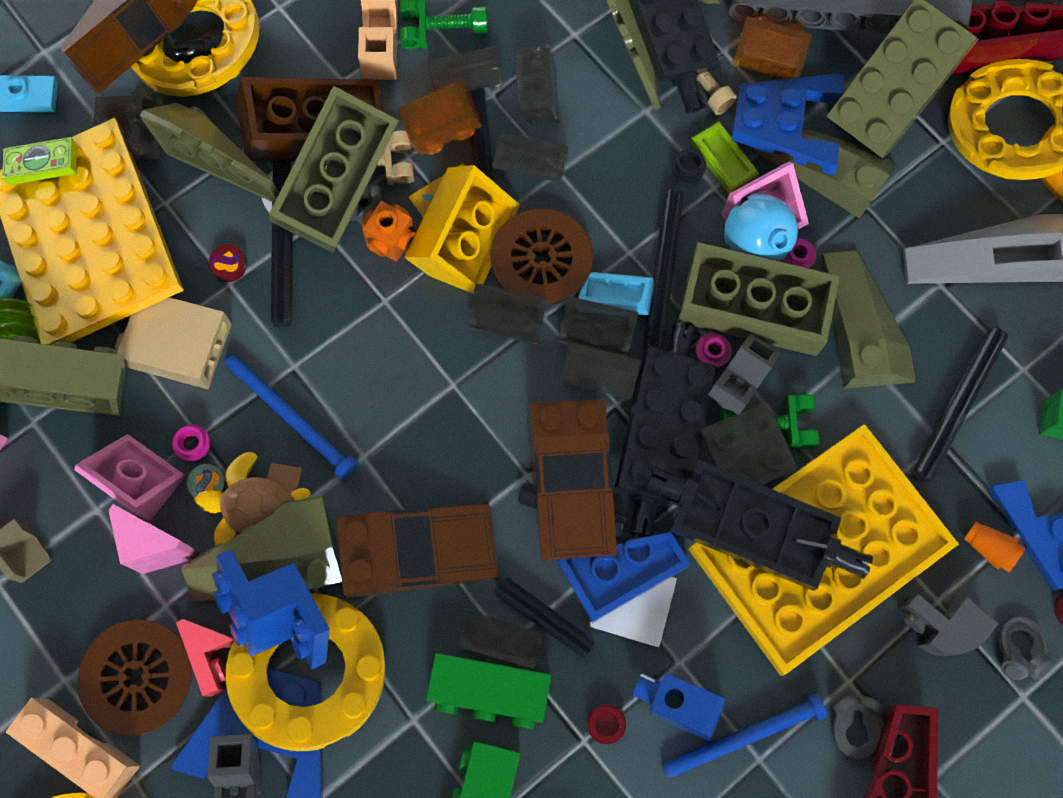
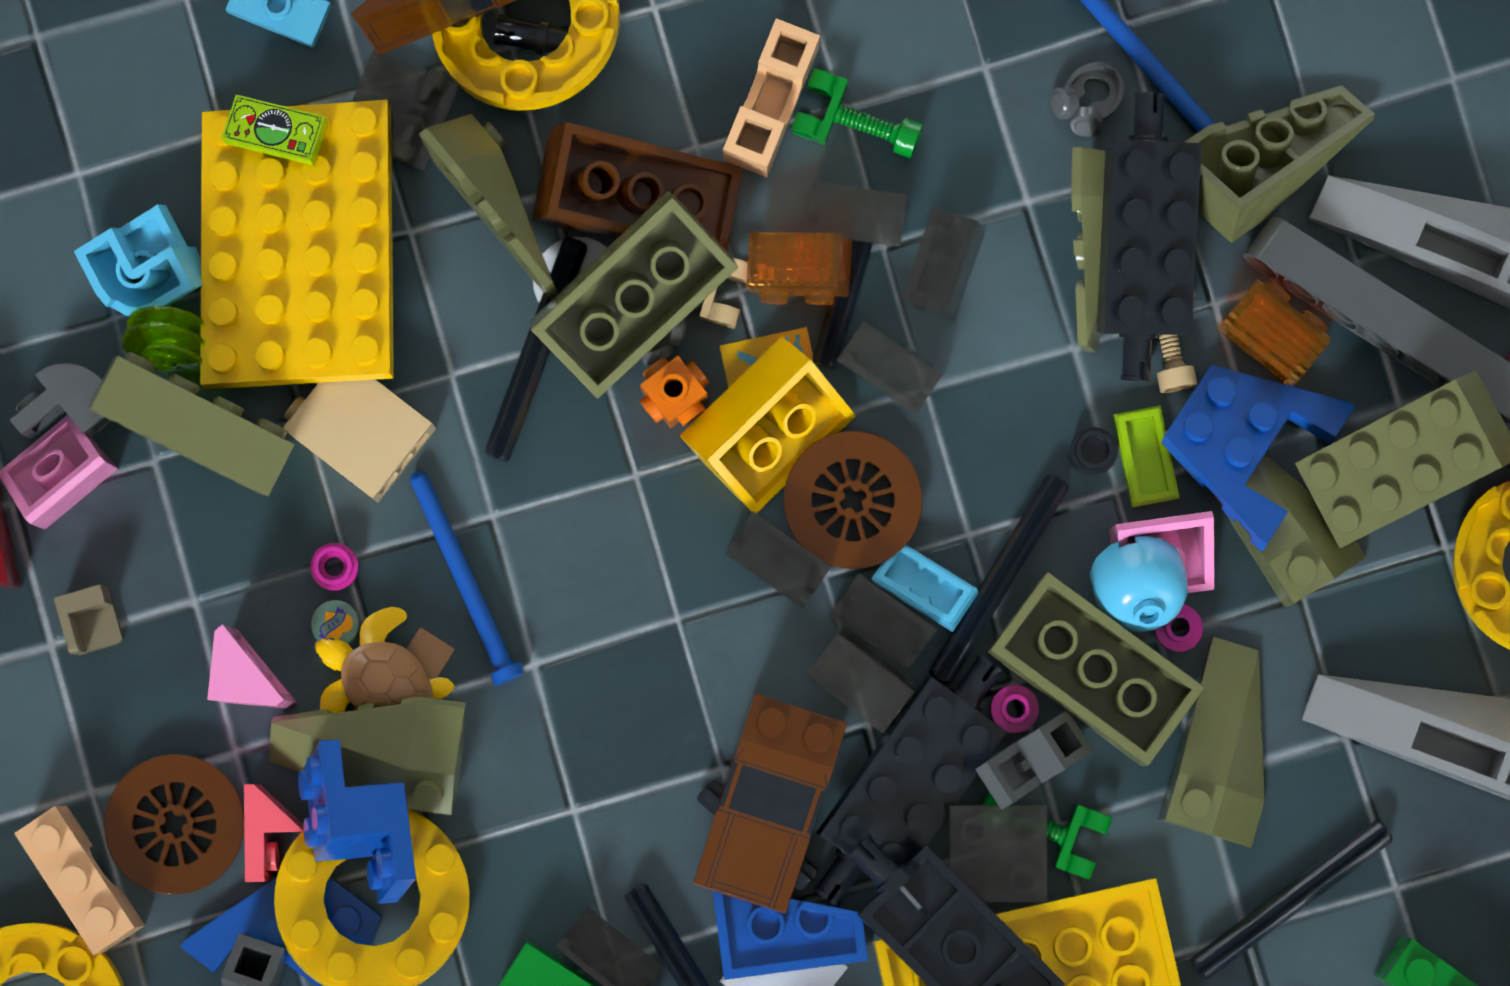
camera: 25 degrees right, 10 degrees up
bright pink slope [74,434,185,522] -> none
dark red tile [209,245,247,282] -> none
reddish brown slope [336,504,499,599] -> none

